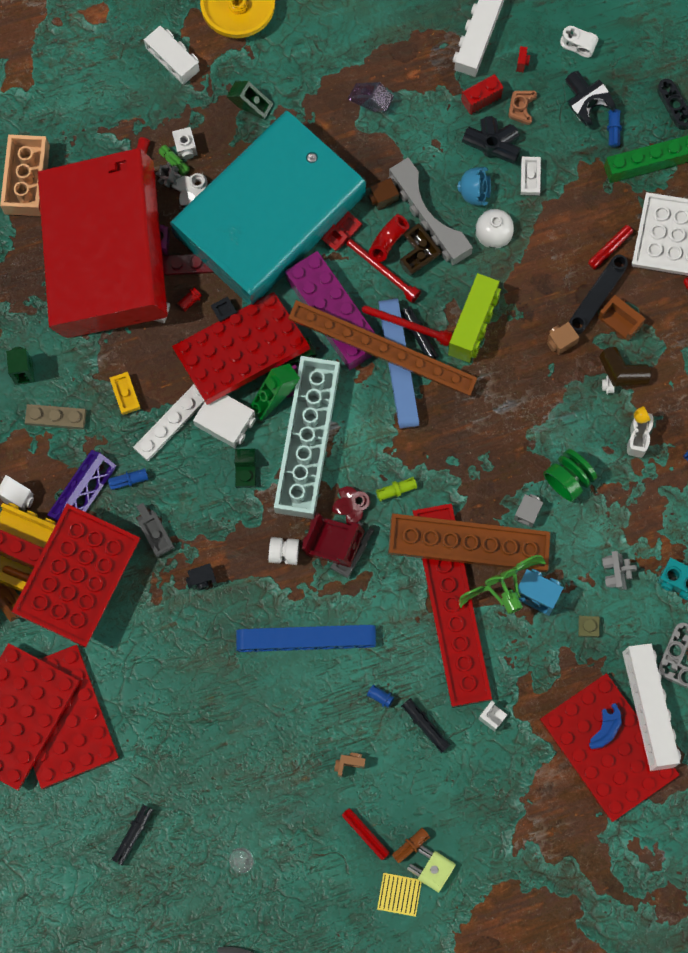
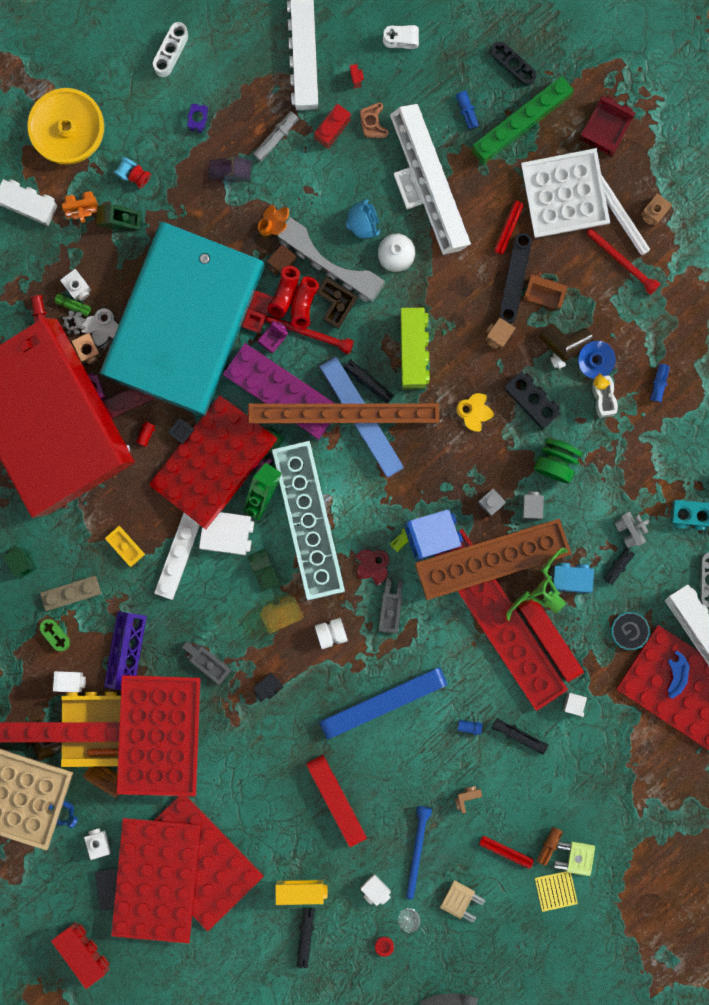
camera: 25 degrees left, 10 degrees up
blue axle [108,468,149,490] -> none
dark red panel [302,513,365,568] -> none
red piece [362,305,452,347] -> none
black piece [462,116,521,164] -> none
black connector [565,71,616,128] -> none
olive plate [578,616,600,638] -> none
none -> bright green beam [40,619,70,651]
none -> orange hips [62,191,98,223]
none -> light nougat brick [72,333,101,365]
none -> medium azure bush [113,156,137,181]
none -> red wheel [128,164,151,189]
none -> dark purple piece [187,104,208,133]
none -> light grey pin [253,111,299,162]
none -> magenta bracket [257,321,288,354]
none -> orange plate [258,204,289,236]
none -> clear yellow brick [260,595,305,634]
none -> red cylinder [267,266,300,318]
none -> yellow window [276,880,328,905]
none -> red beam [306,754,367,848]
none -> white brick [360,873,391,906]
none -> red tile [375,936,394,957]
none -> white brick [390,104,471,255]
none -> slope [403,509,463,562]
none -> blue piece [406,806,432,900]
none -> tan piece [440,880,485,923]
none -> yellow plate [456,393,494,432]
none -> light grey brick [478,489,506,517]
none -> black brick [504,371,561,431]
none -> red beam [517,597,584,683]
none -> blue dish [578,341,616,379]
none -> black pin [603,547,635,585]
none -> black tile [611,612,650,650]

